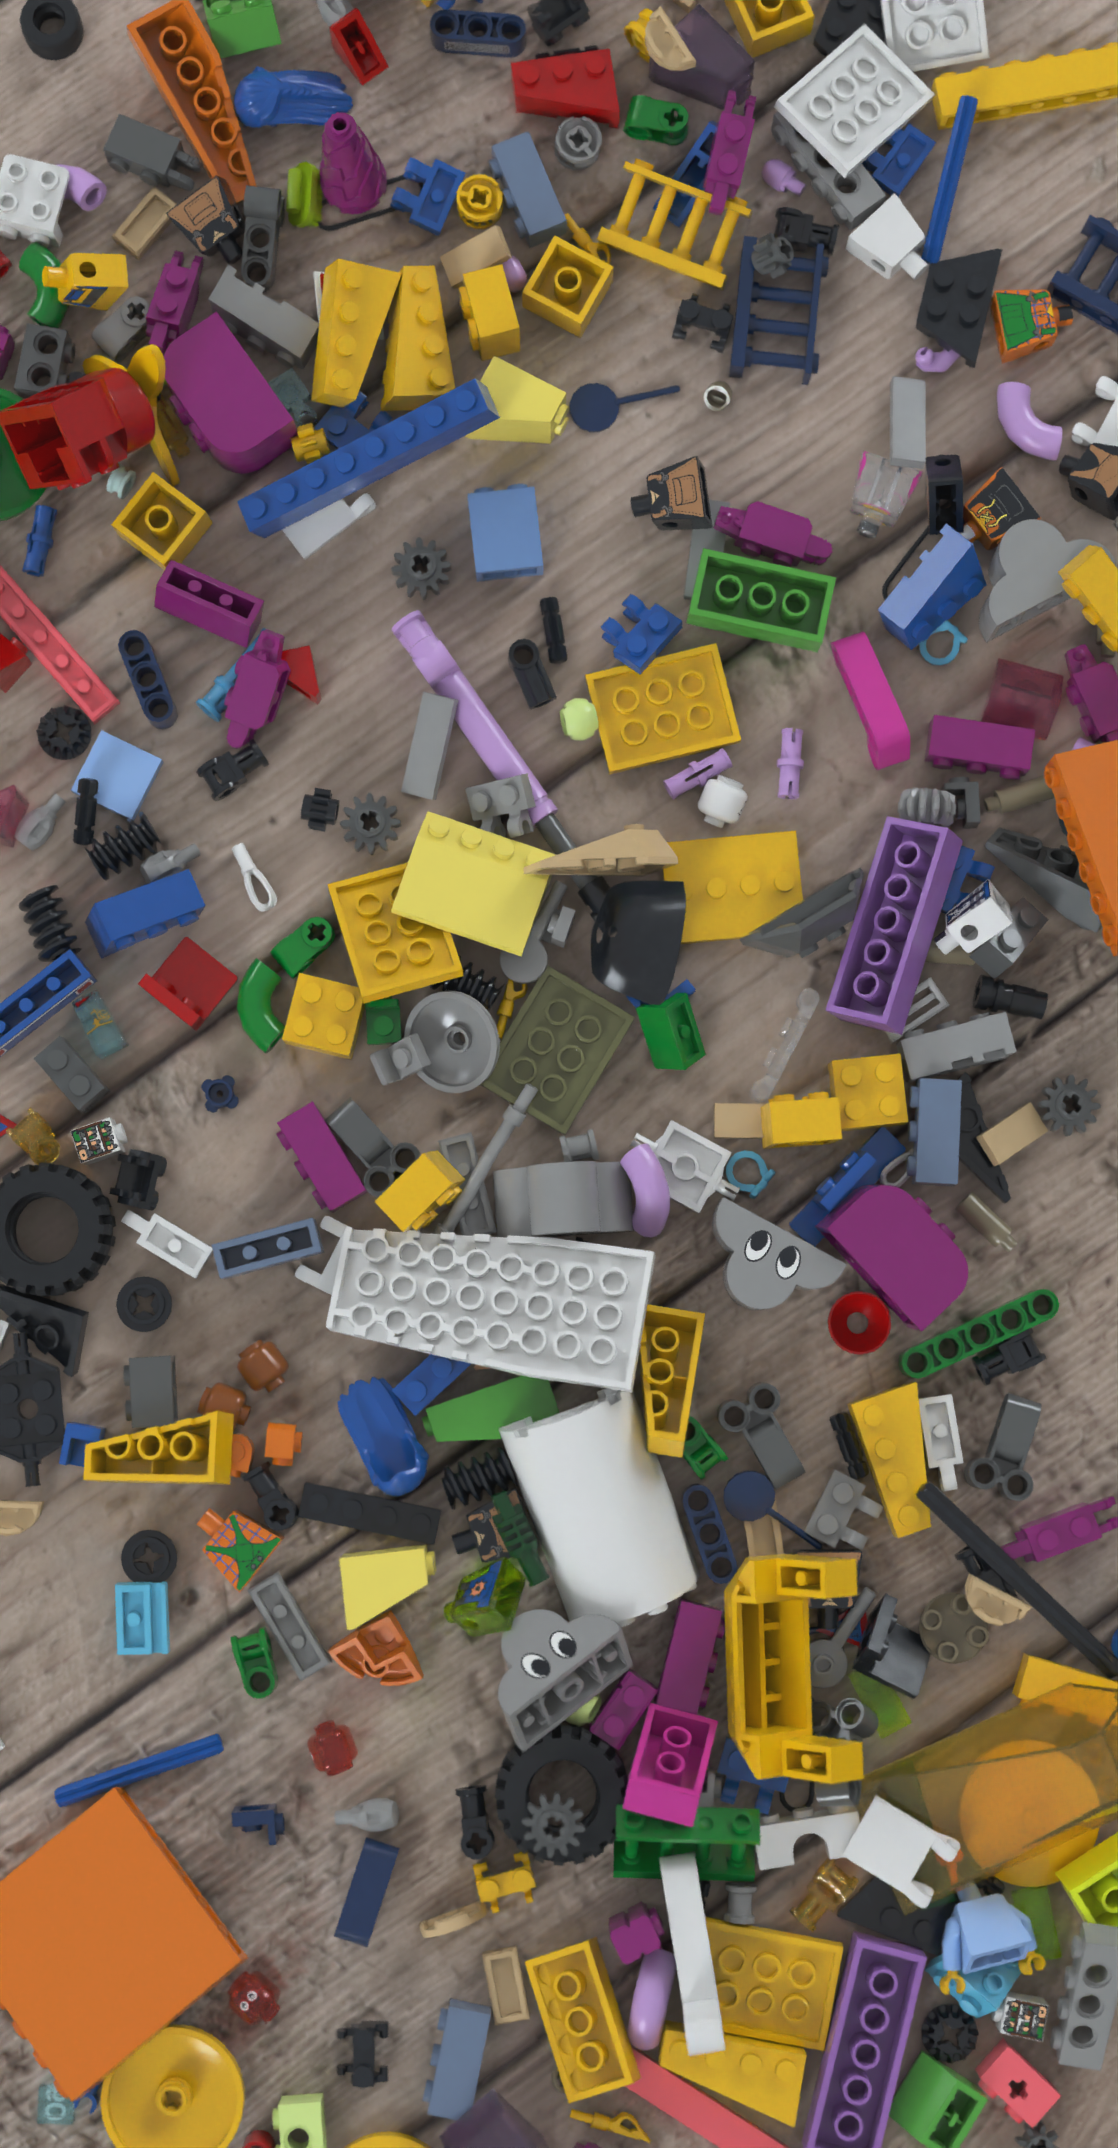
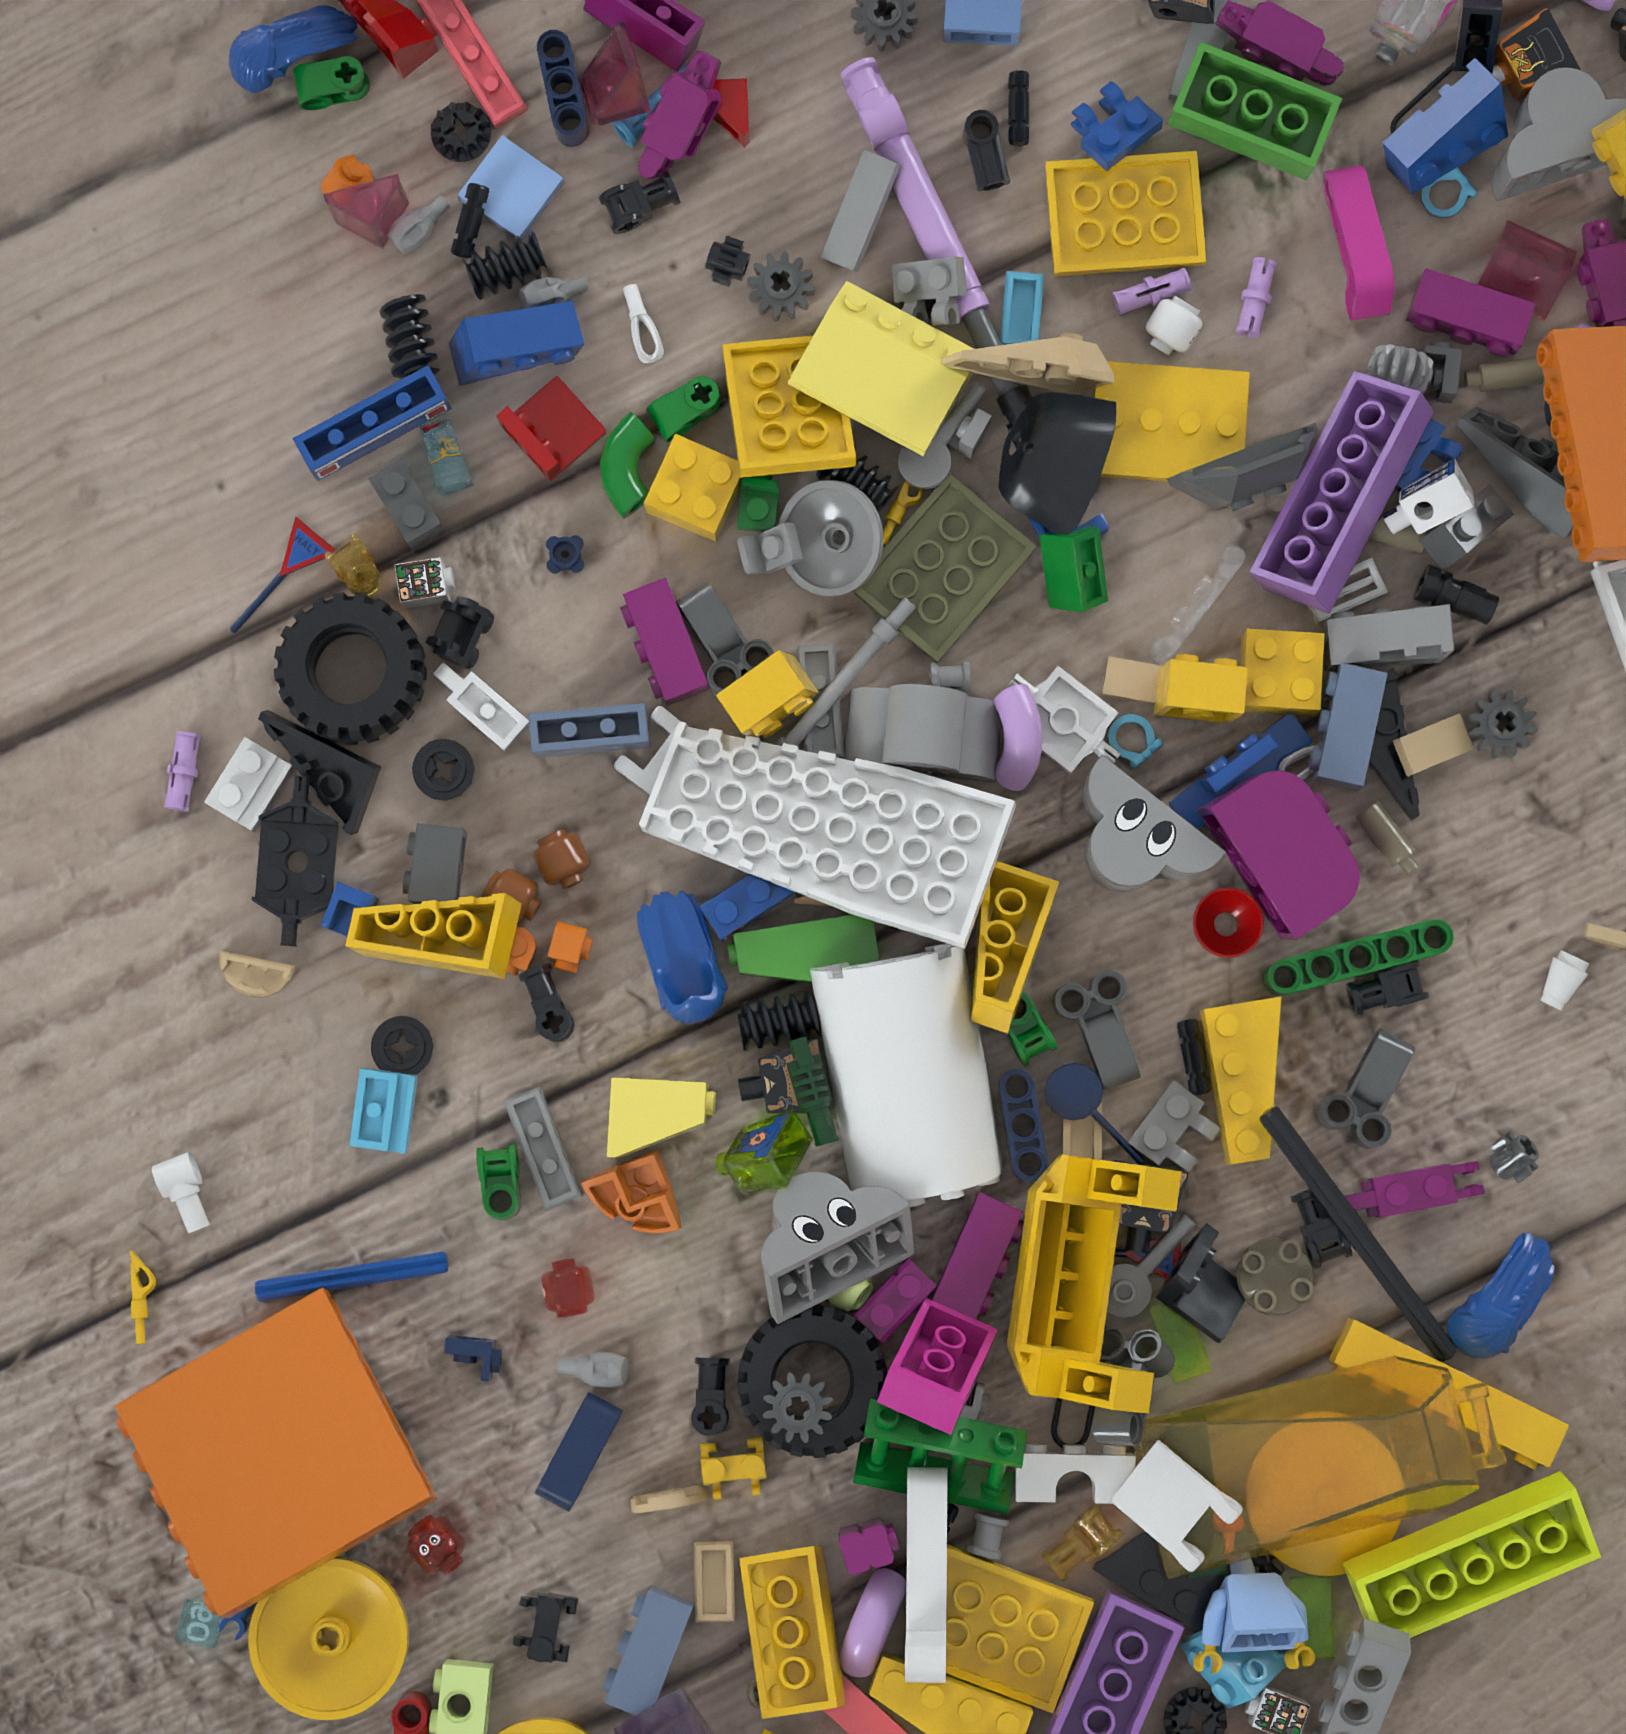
camera: 15 degrees right, 0 degrees up
torso [196,1508,285,1592] -> none
black plate [298,1482,442,1545] -> none
yellowish green piece [560,698,599,741] -> none
blue plate [717,1737,789,1815] -> none
white plate [919,1394,964,1491] -> none
tan tile [965,1573,1032,1626] -> none
none -> clear pink slope [579,21,651,126]
none -> medium azure tile [1000,271,1044,345]

